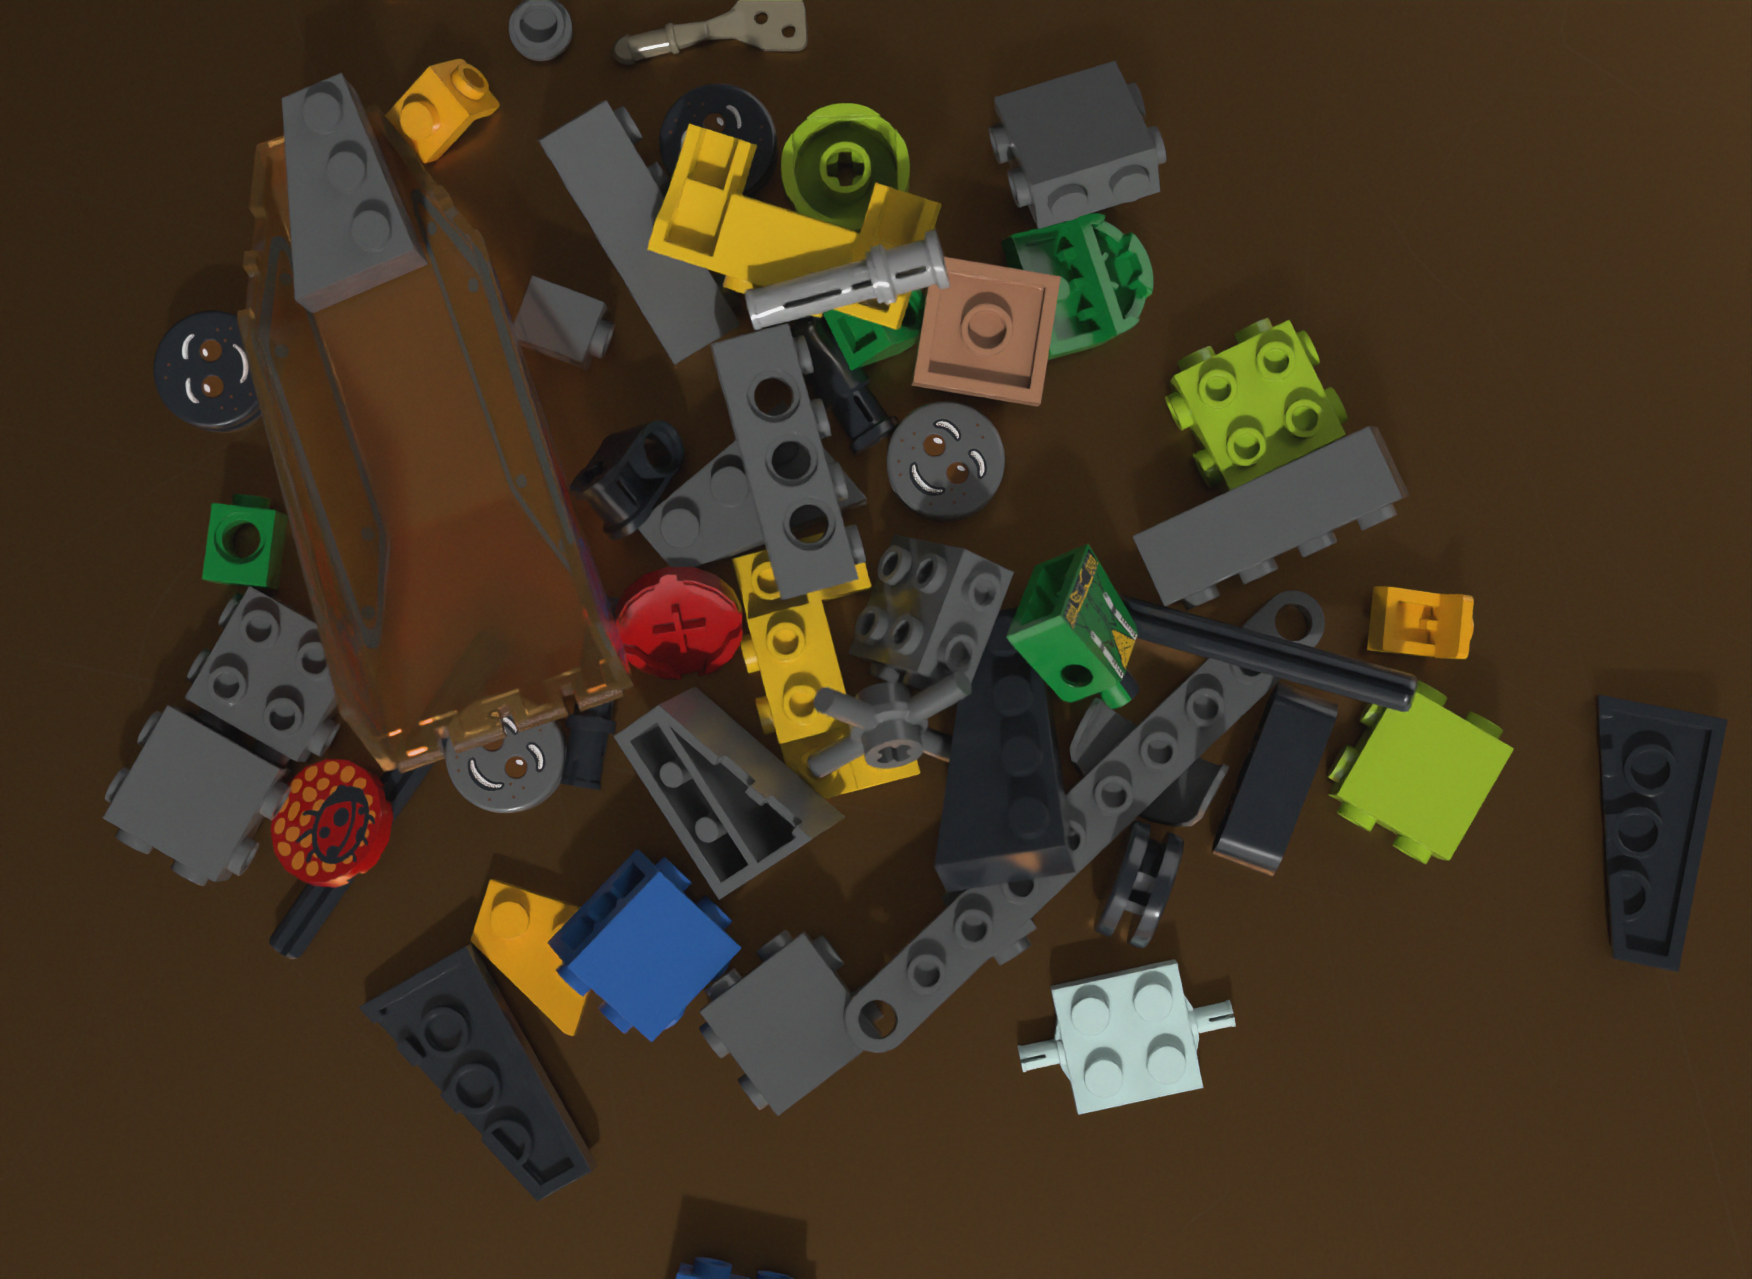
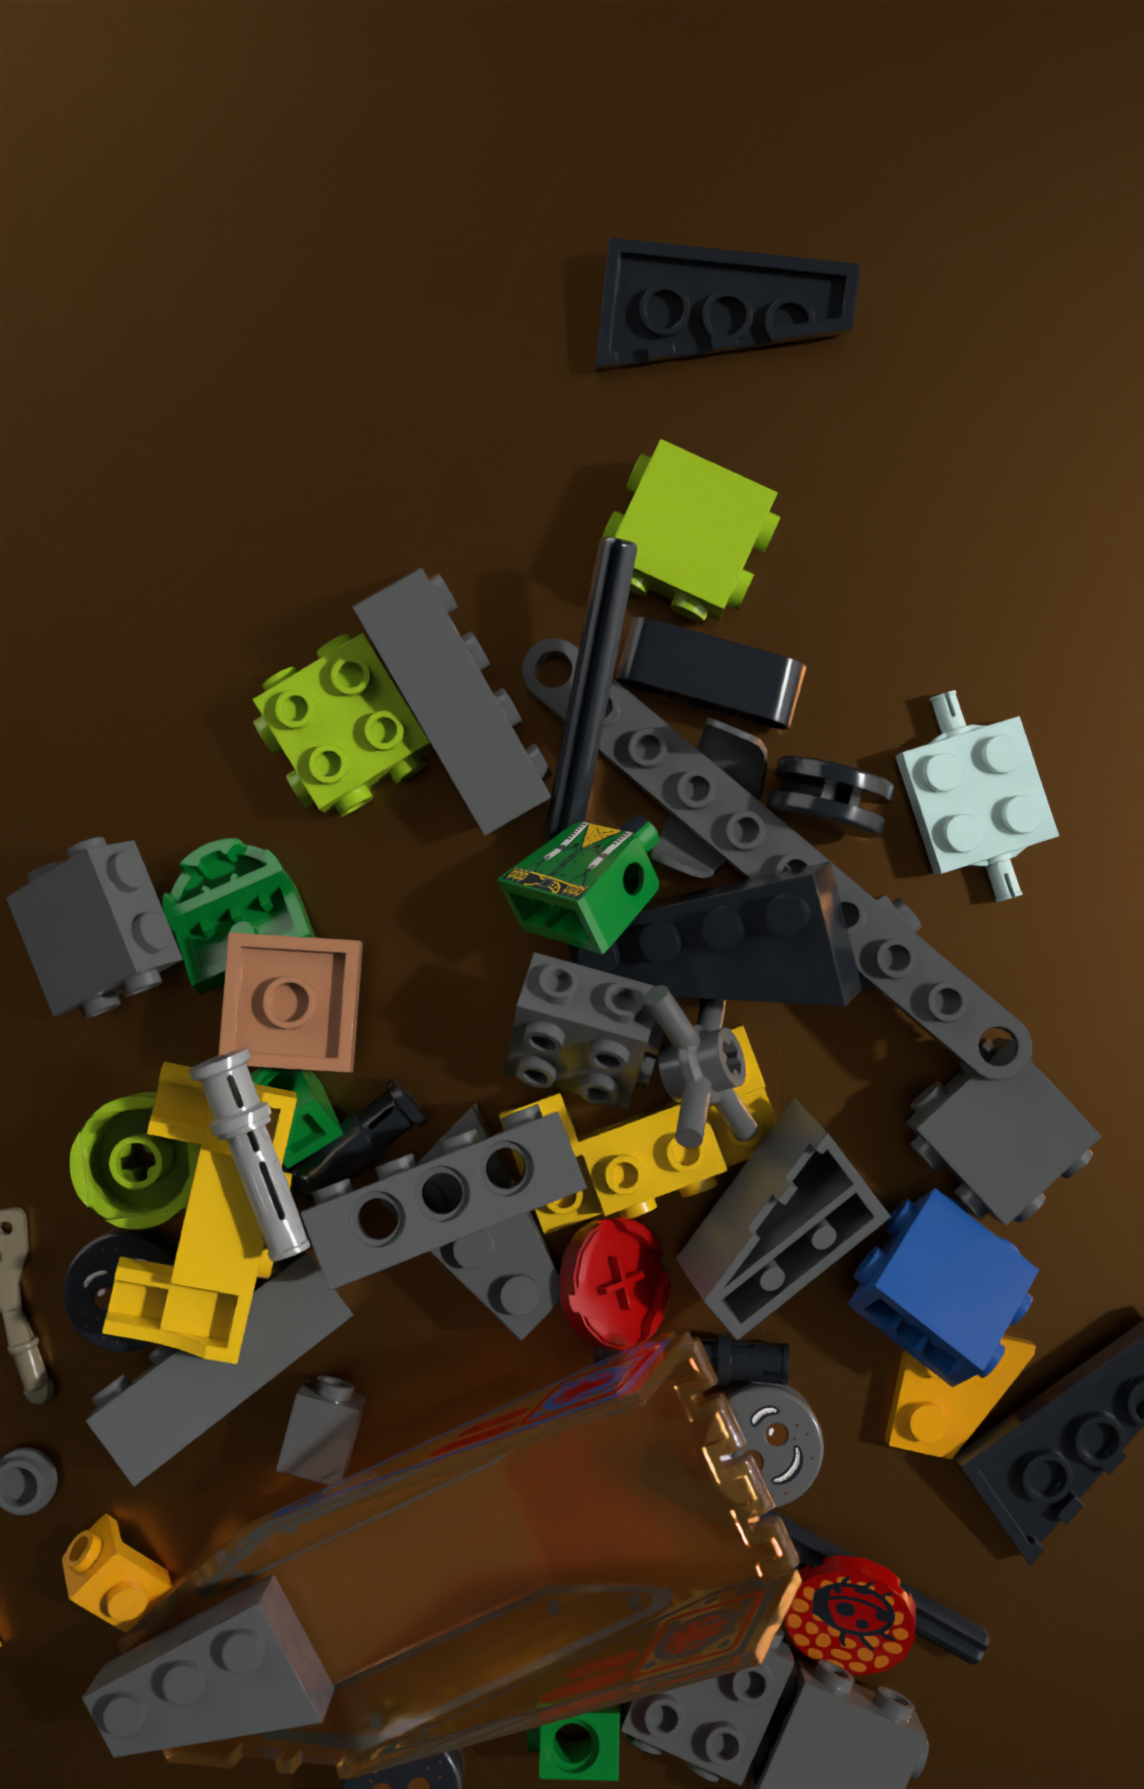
camera: 100 degrees left, 0 degrees up
black piece [570,420,684,540] -> none
dark grey head [887,401,1005,522] -> none
light orange bracket [1367,586,1474,659] -> none

